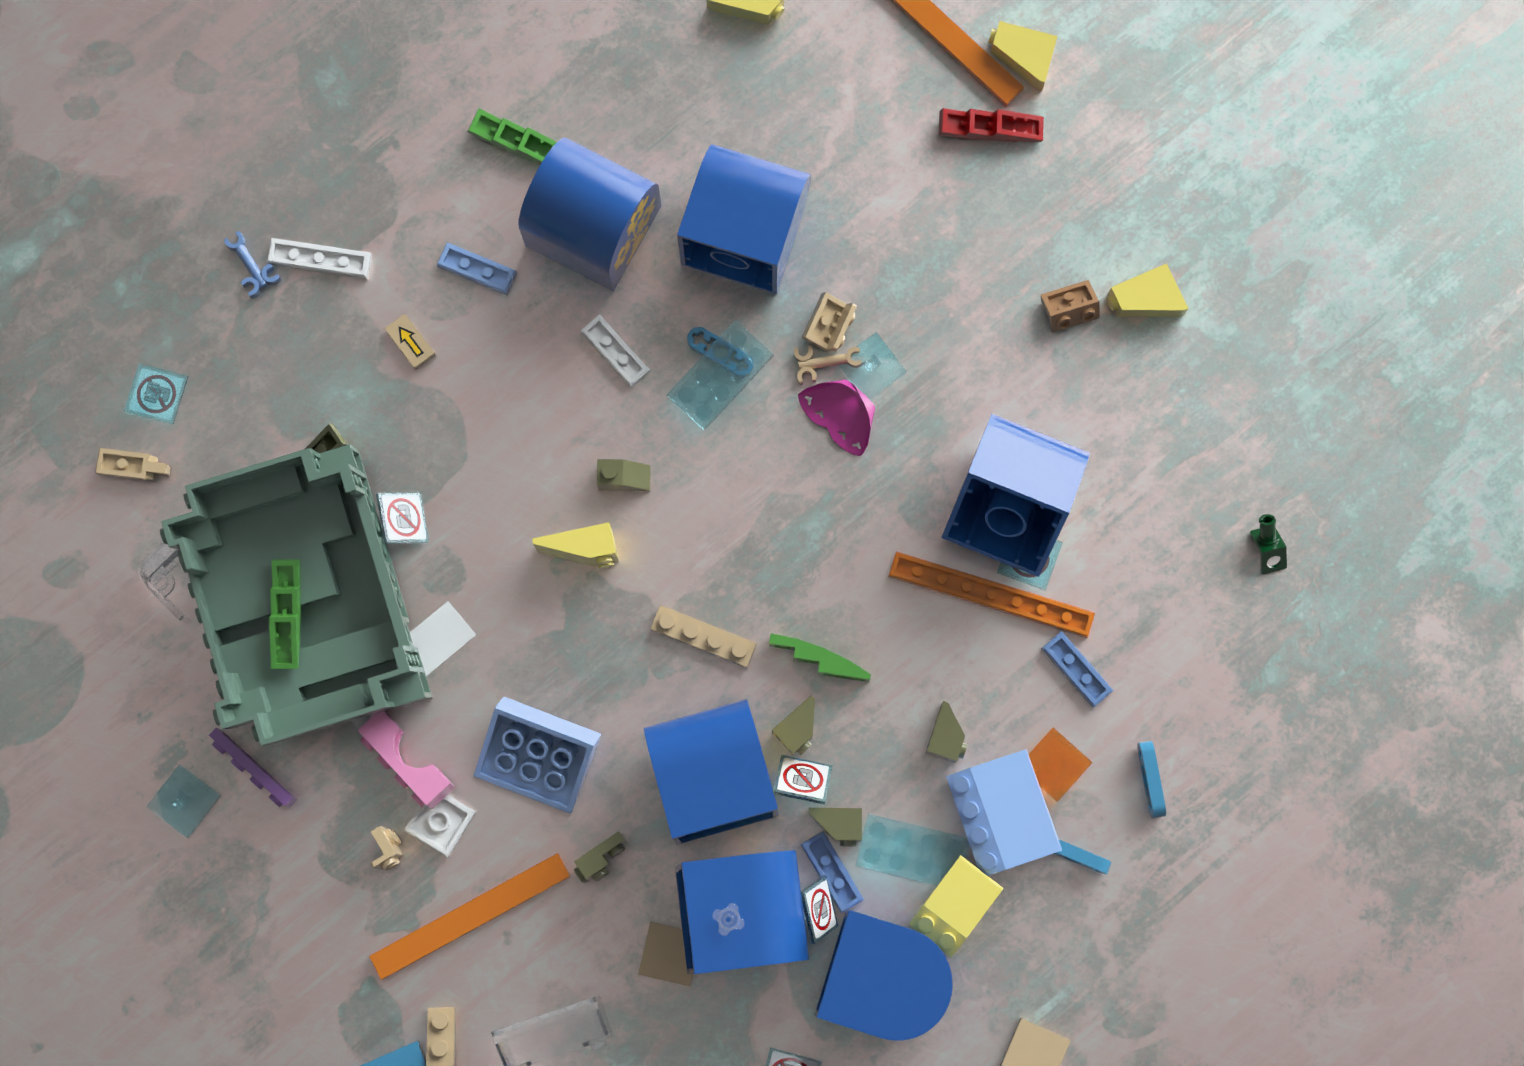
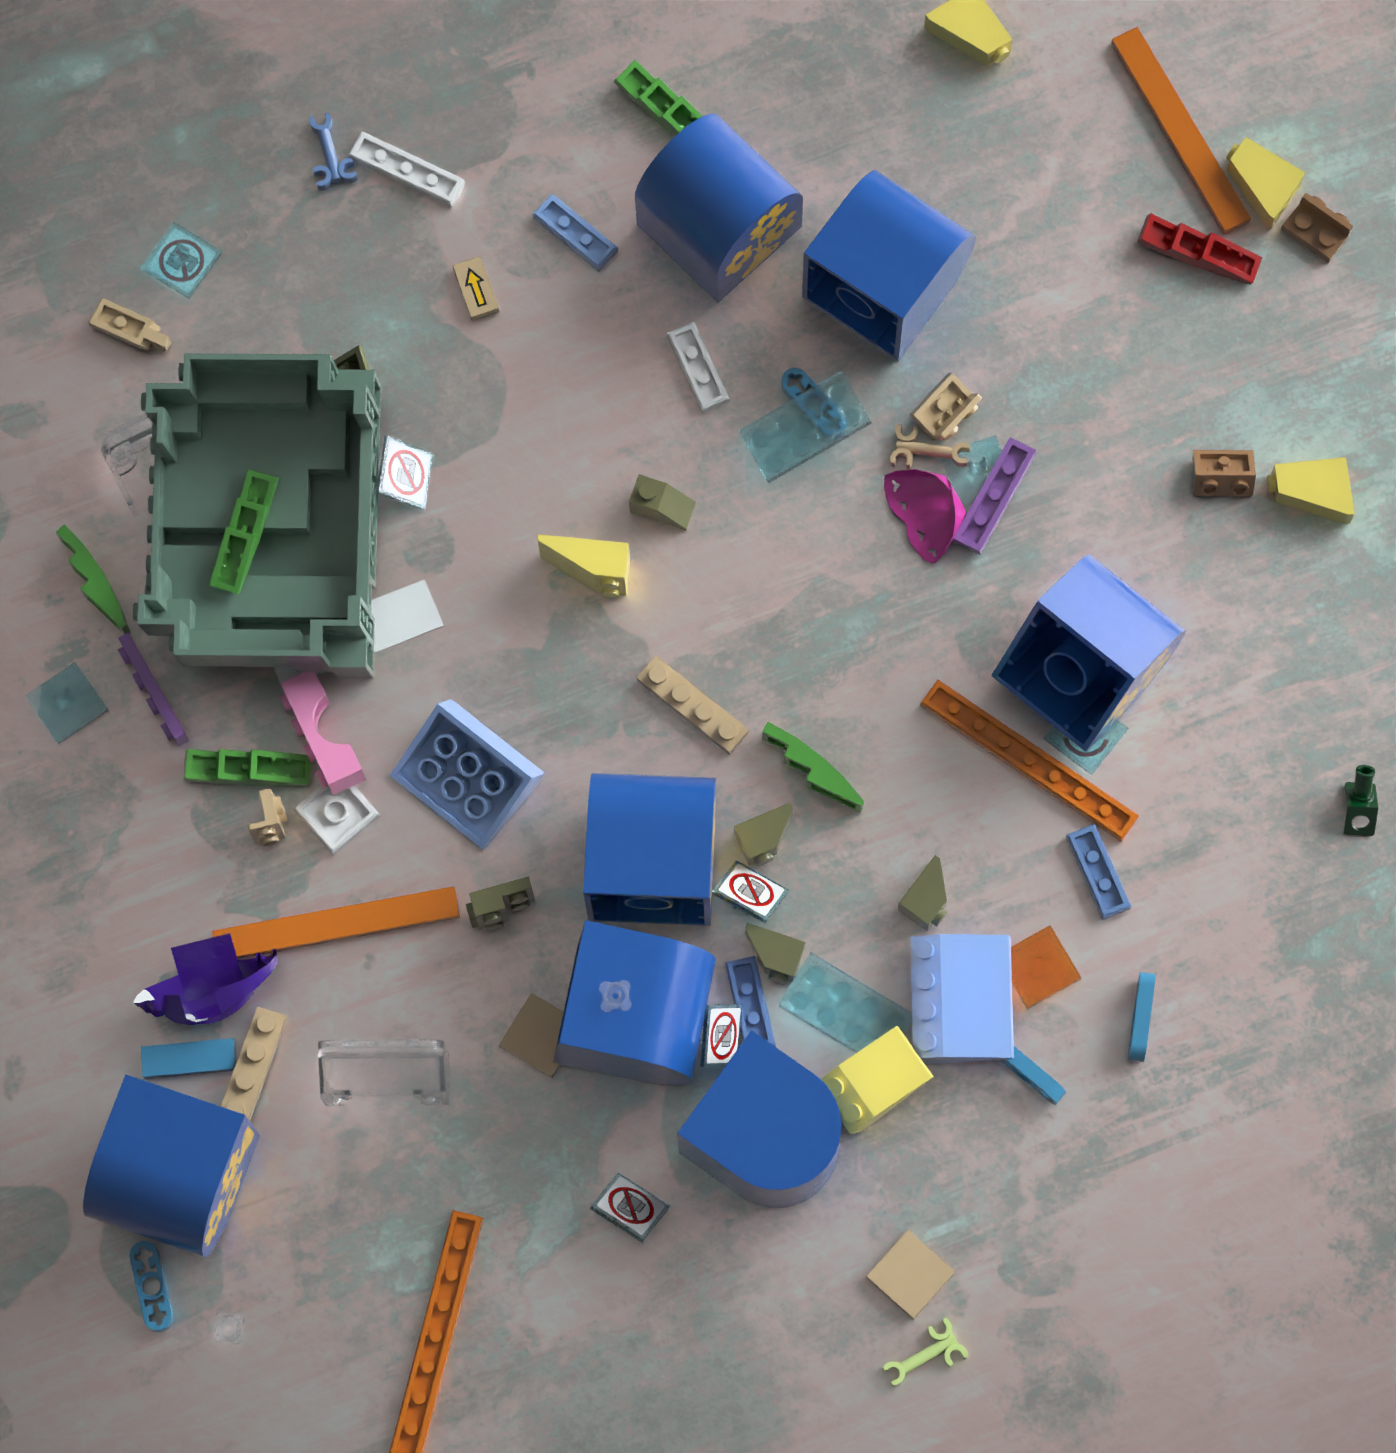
camera: 20 degrees right, 5 degrees down
none -> bright green slope [56,524,131,634]
none -> dark purple animal [133,933,278,1026]
none -> bright green slope [183,749,311,786]
none -> medium lavender plate [953,437,1037,555]
none -> medium nougat bracket [1281,193,1353,263]

